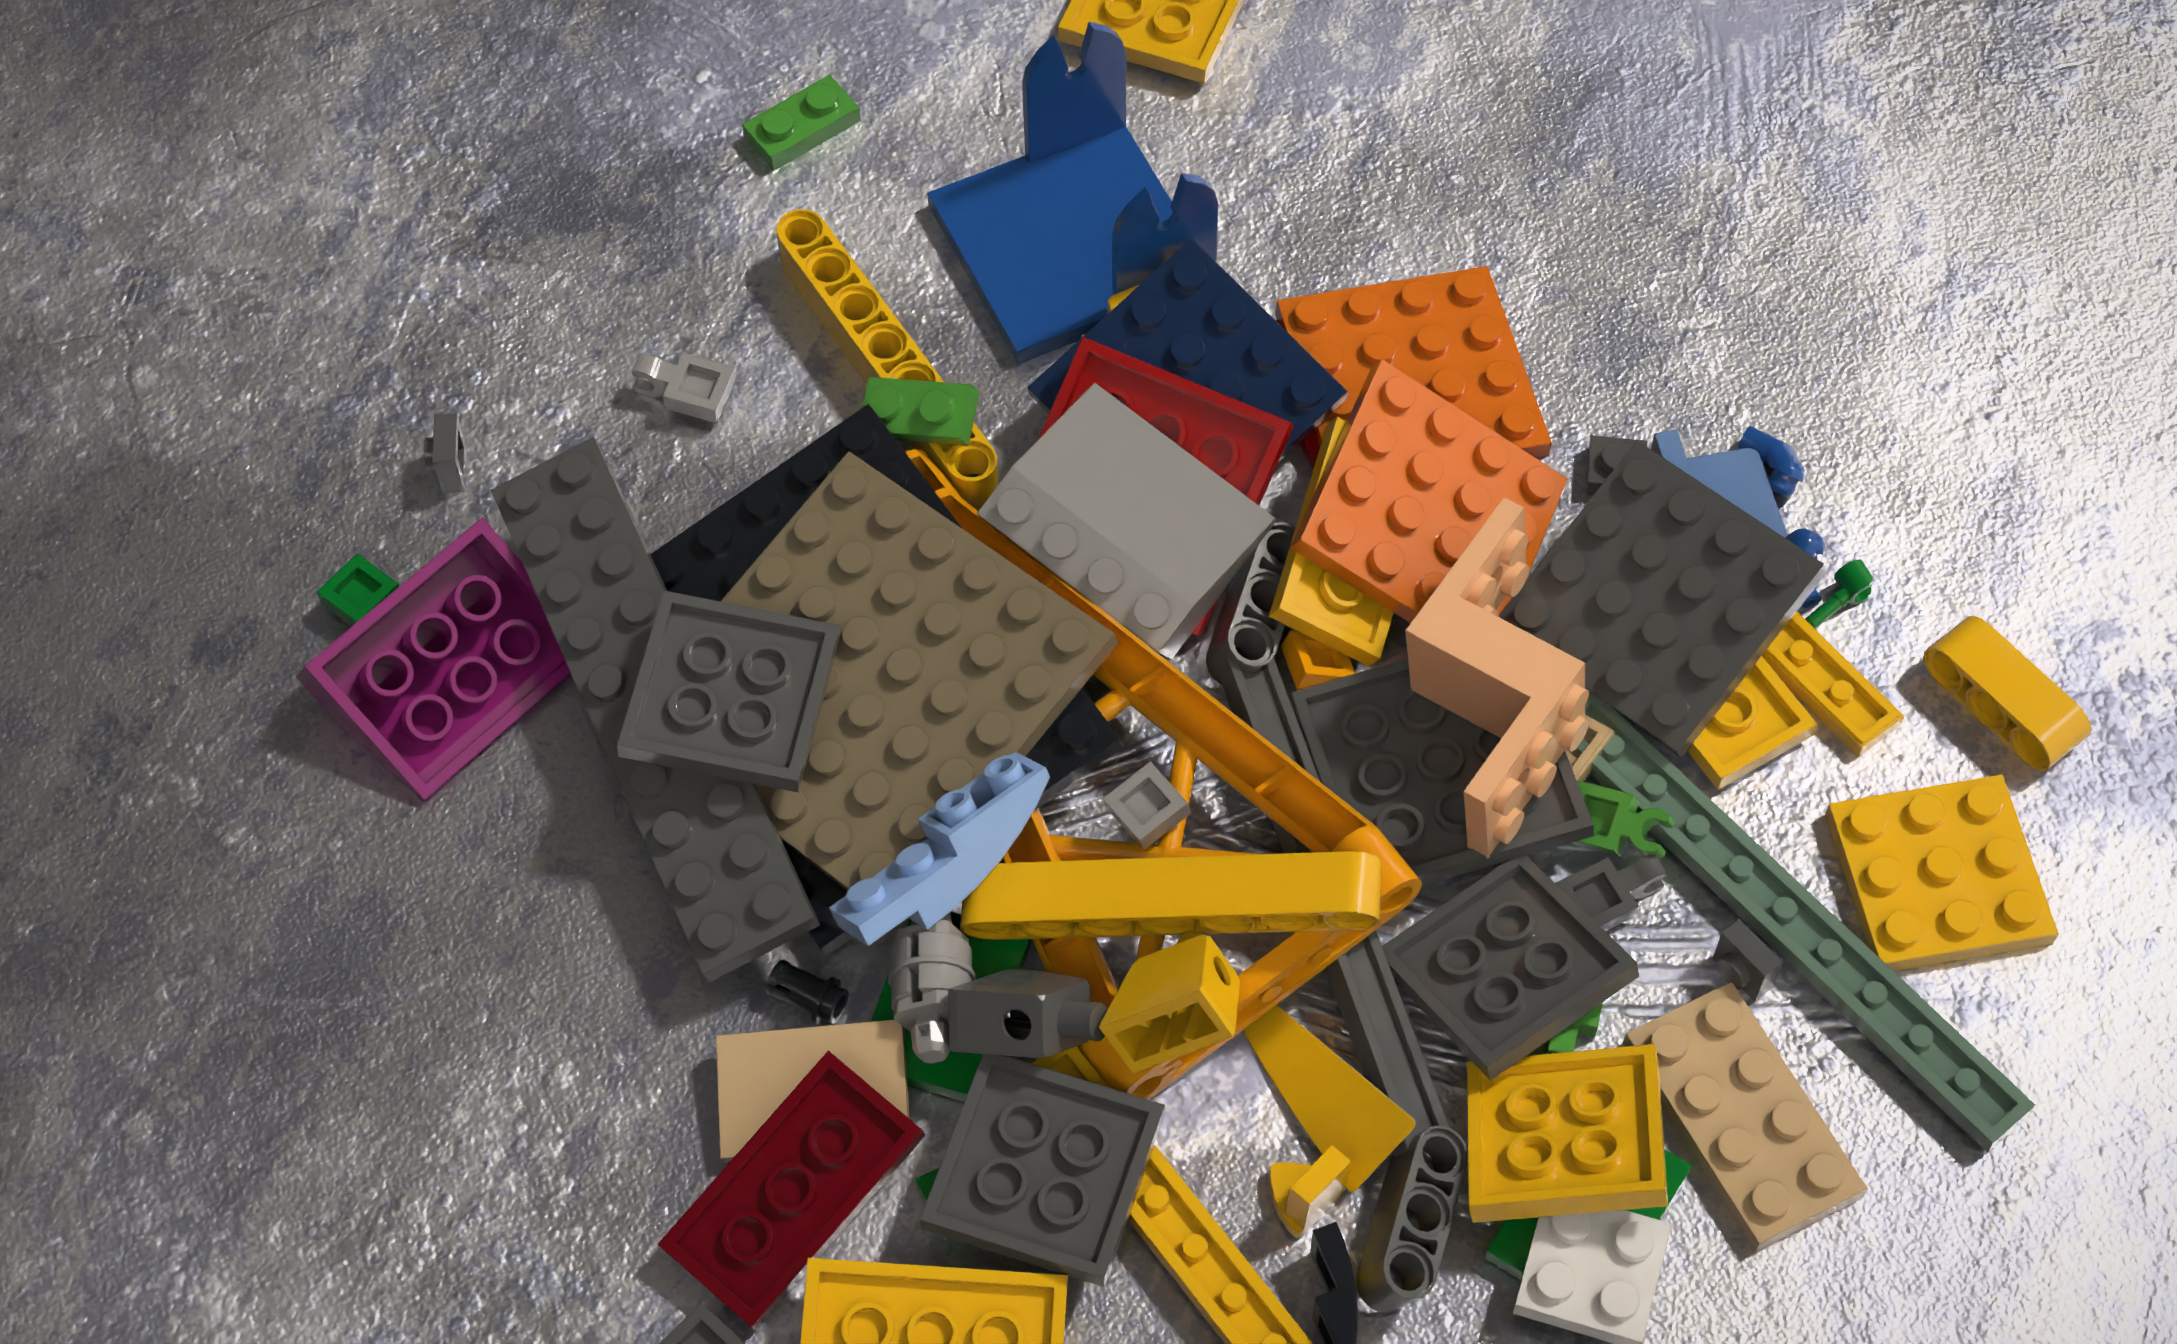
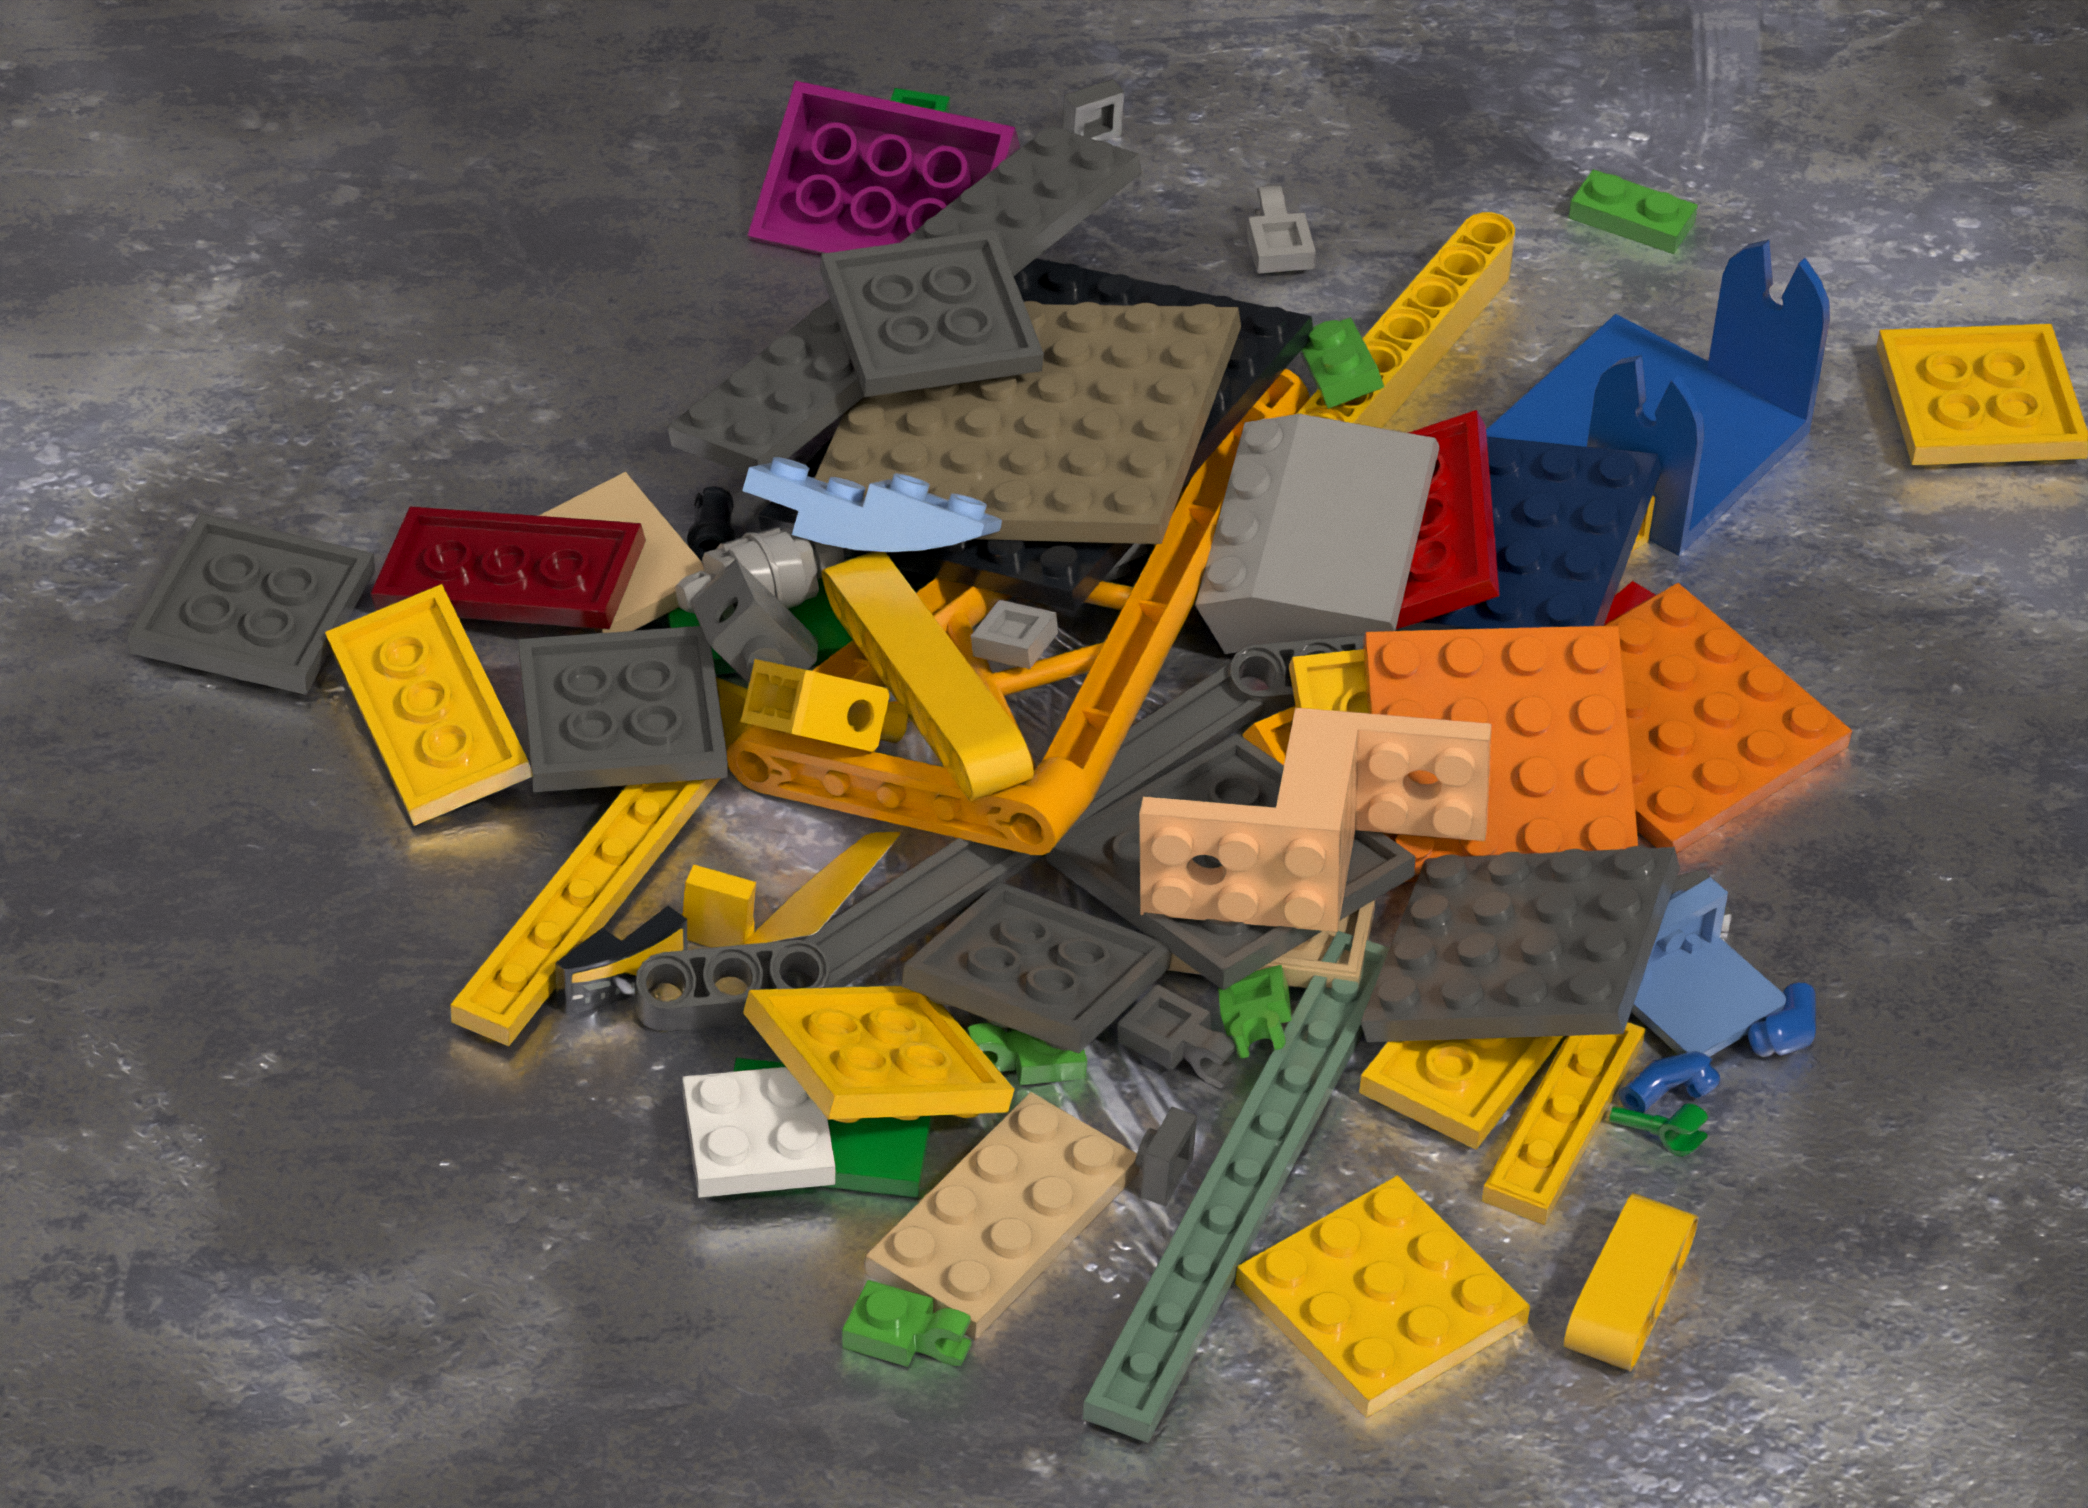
camera: 60 degrees right, 15 degrees down
none -> bright green plate [842,1280,972,1367]

